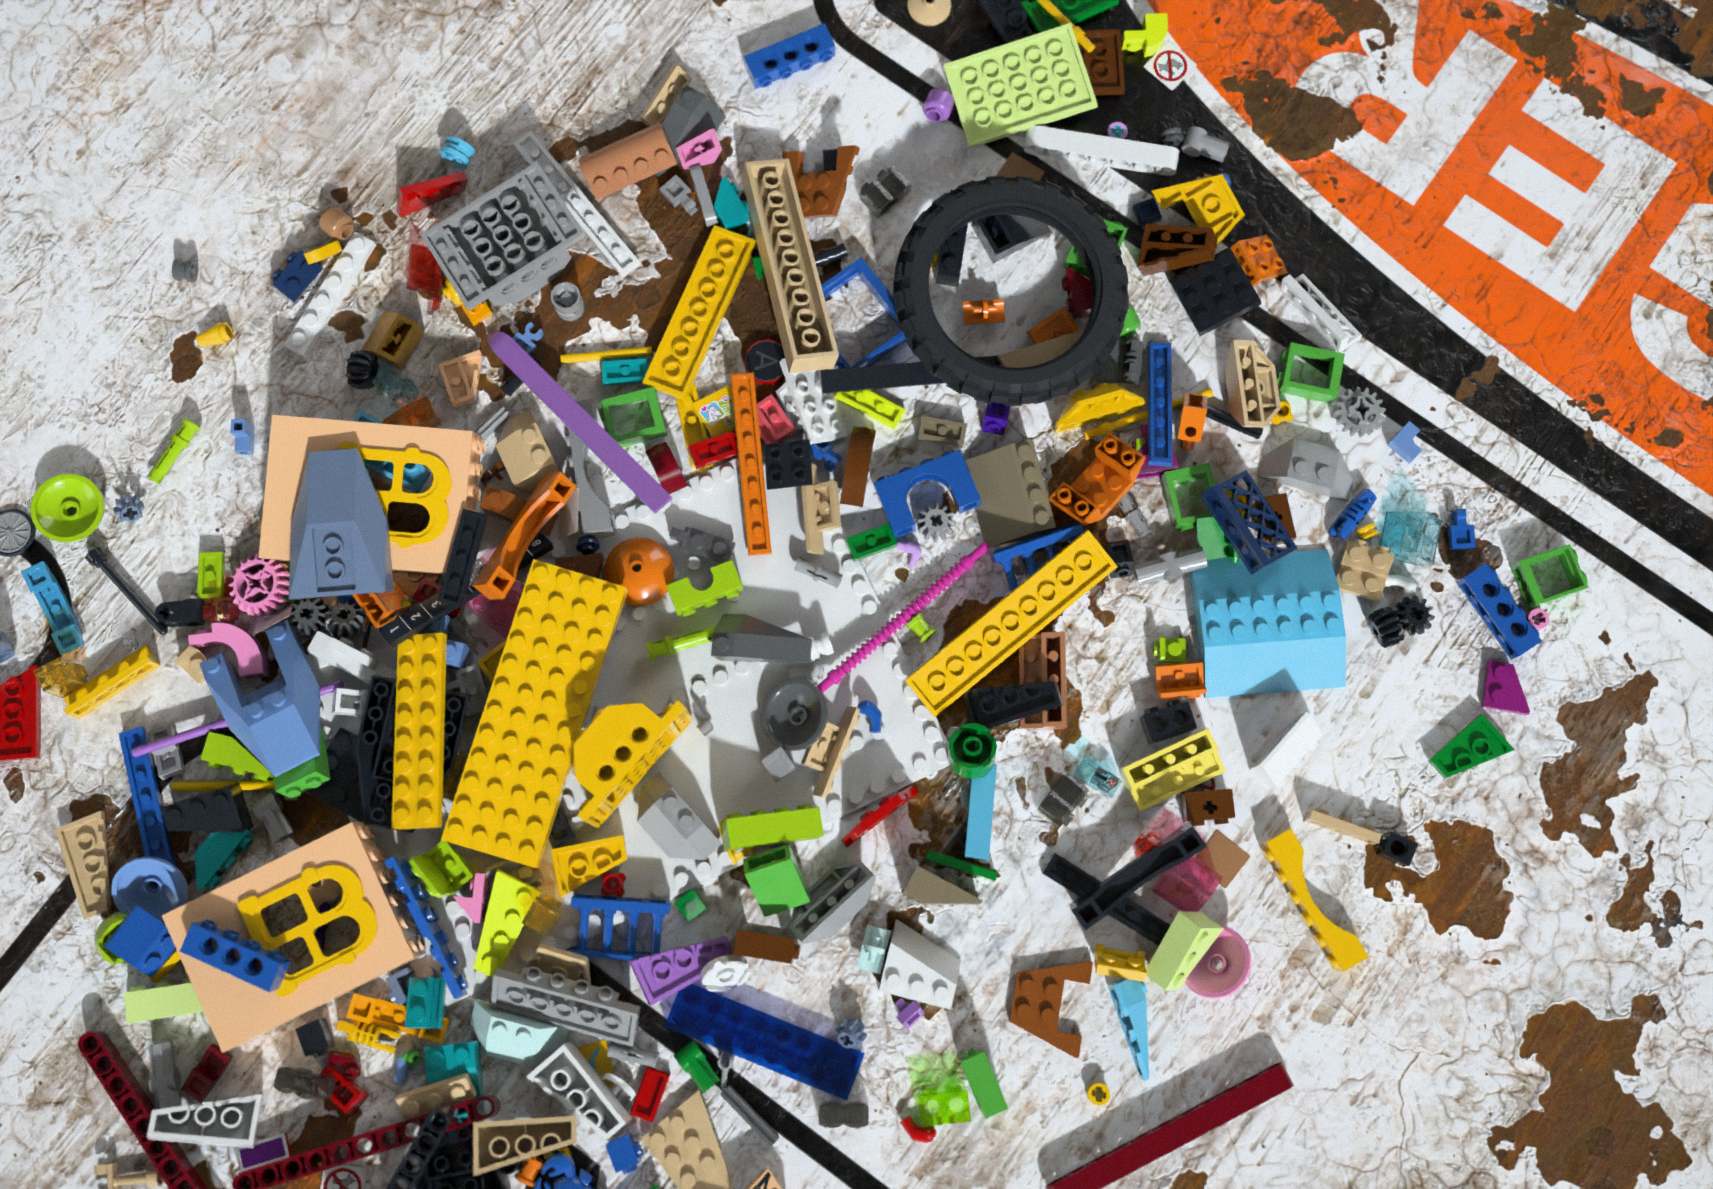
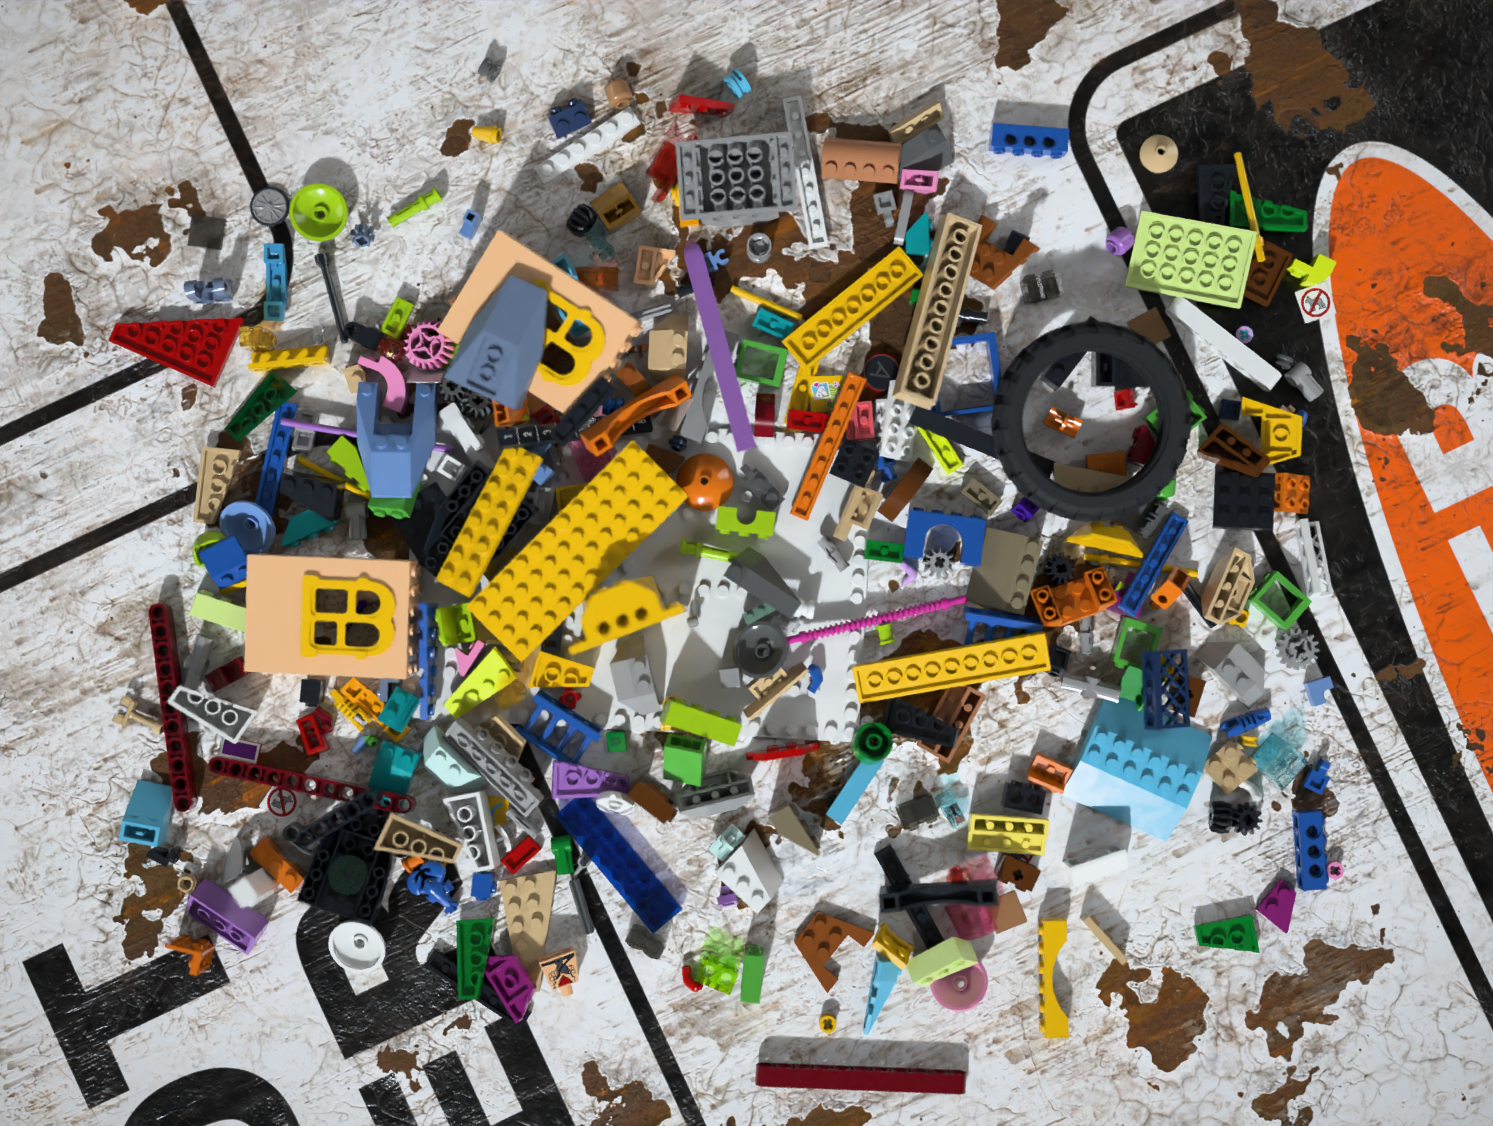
camera: 35 degrees right, 10 degrees up
blue brick [180,919,291,992] -> none
clear smoke brick [273,1067,336,1100] -> none
yellow beam [303,240,343,265] -> none
tan plate [396,1073,477,1120] -> none
sand blue gear [835,1017,867,1049] -> none
green tile [925,850,998,882] -> none
lime bracket [1152,636,1186,663] -> none
black brick [1376,831,1419,867] -> none
bright green window [1510,544,1588,610] -> none
none -> dark green wing [225,370,298,441]
none -> blue wheel [602,396,624,415]
none -> sand green piece [742,603,776,625]
none -> black gear [1043,552,1077,585]
none -> red tile [1114,389,1137,411]

